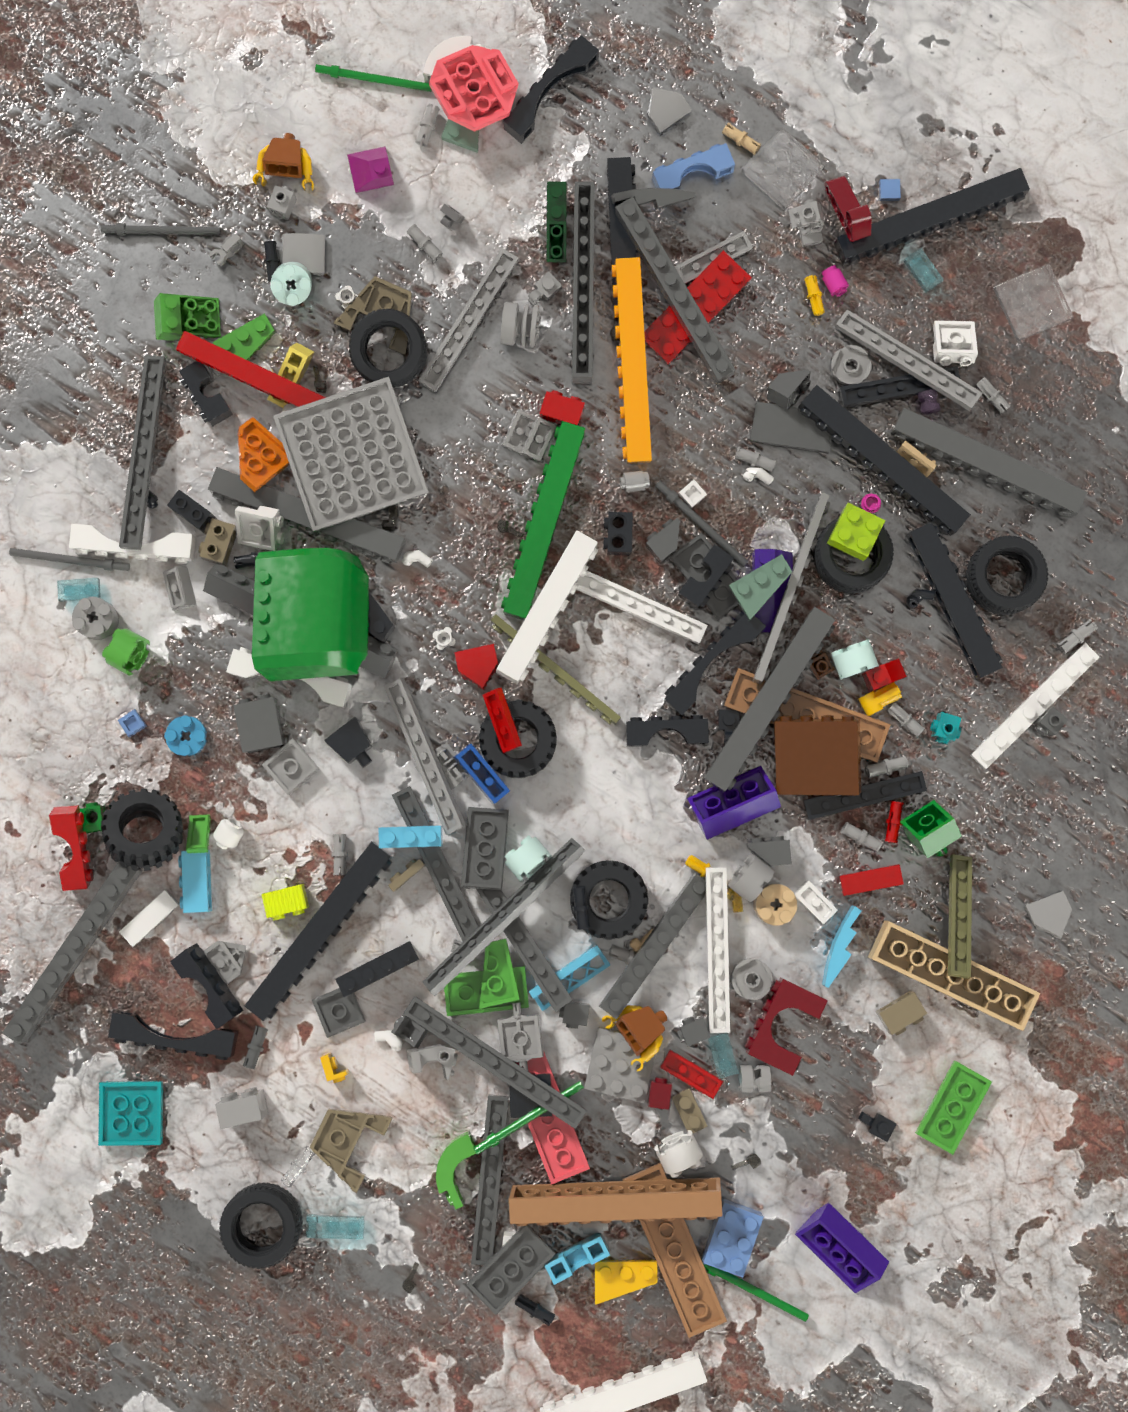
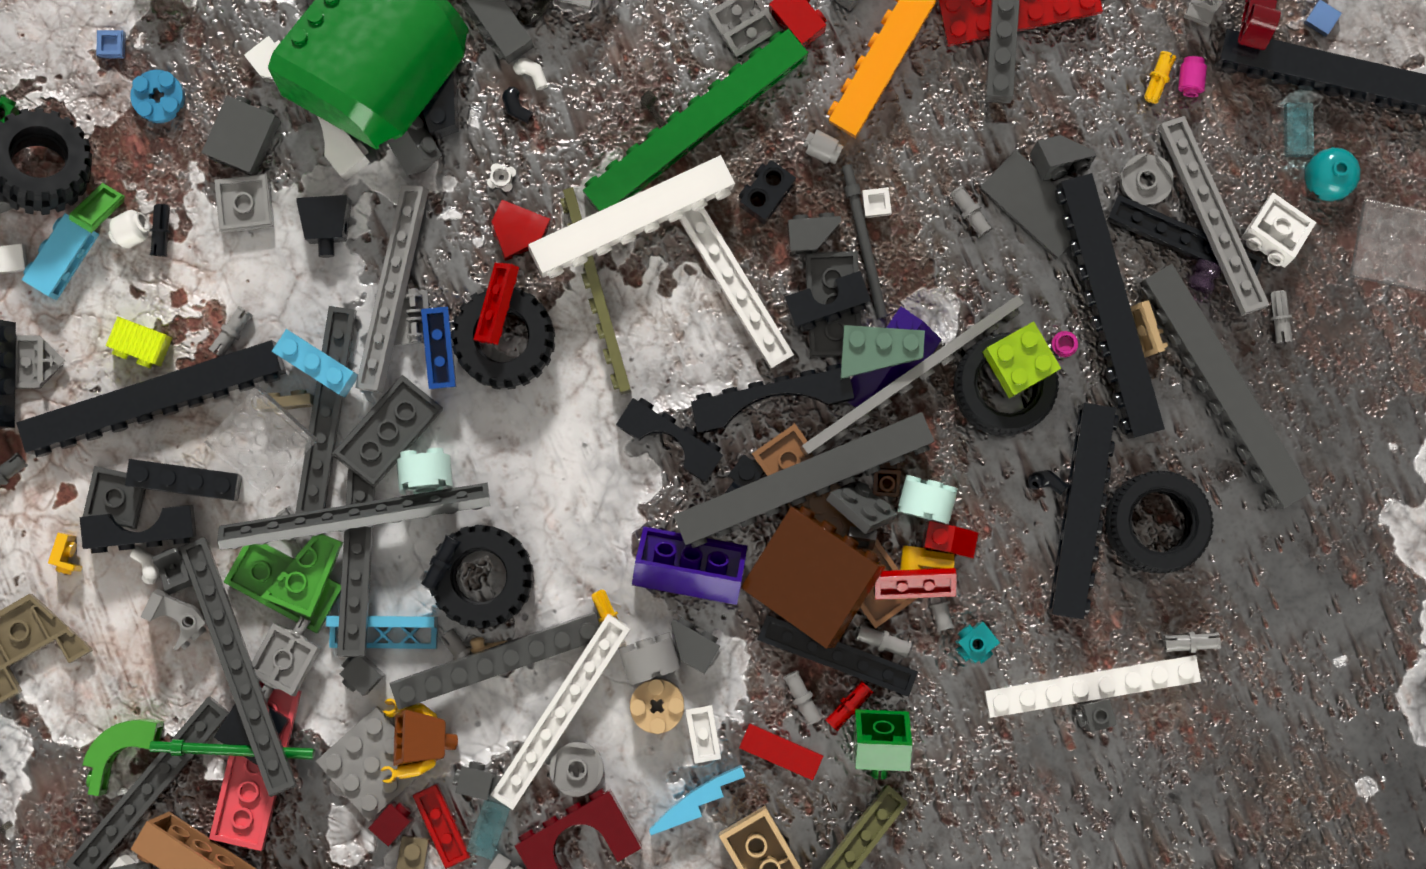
camera: 35 degrees right, 0 degrees up
clear yellow arm [727,886,743,913] -> none
white arm [743,468,774,485] -> none
none -> black arch [79,505,196,554]
none -> black axle [149,204,171,257]
none -> clear plate [204,385,318,496]
none -> black arm [502,87,533,124]
none -> dark grey plate [826,480,897,534]
none -> flat silver tile [848,526,877,550]
none -> plate [874,568,957,600]
none -> teal cylinder [1304,147,1361,201]

